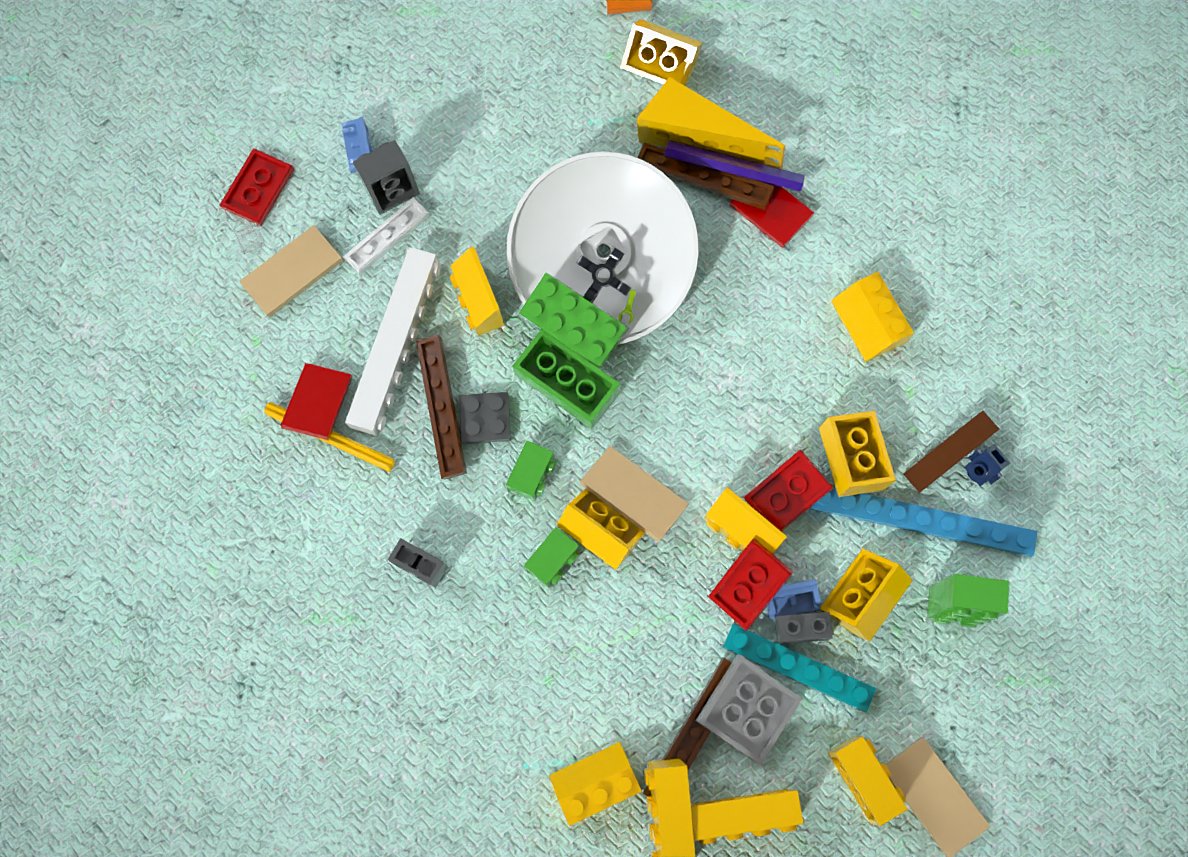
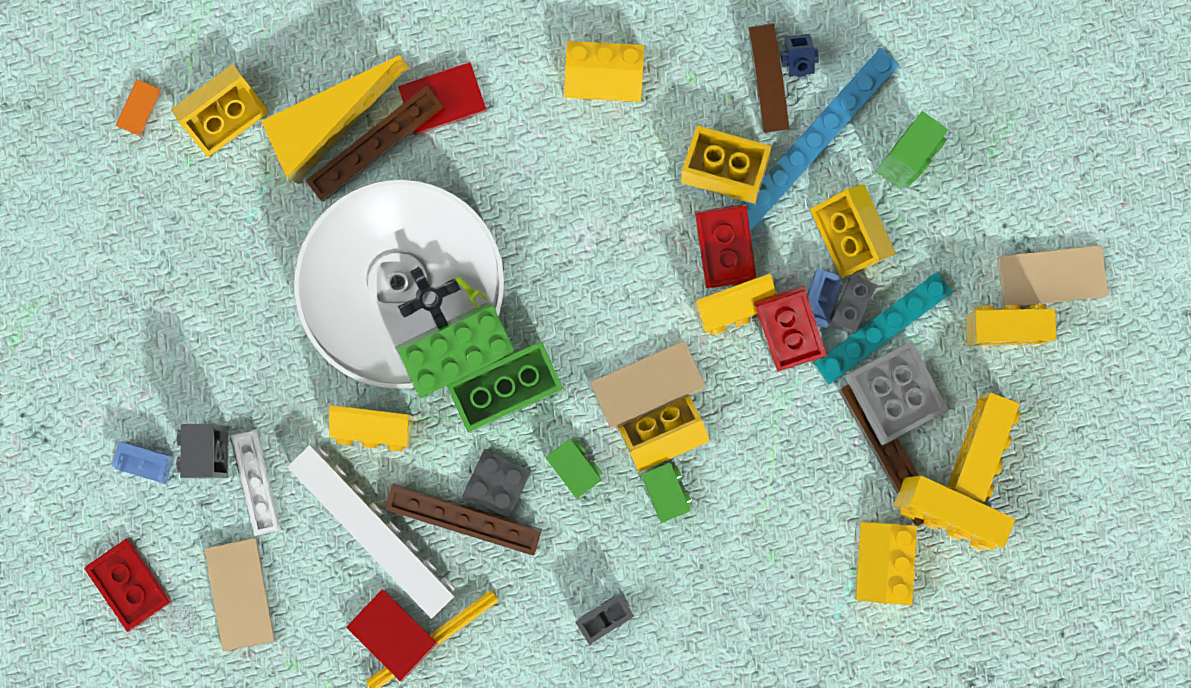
camera: 65 degrees left, 10 degrees up
dark purple tile [664,140,805,191] -> none

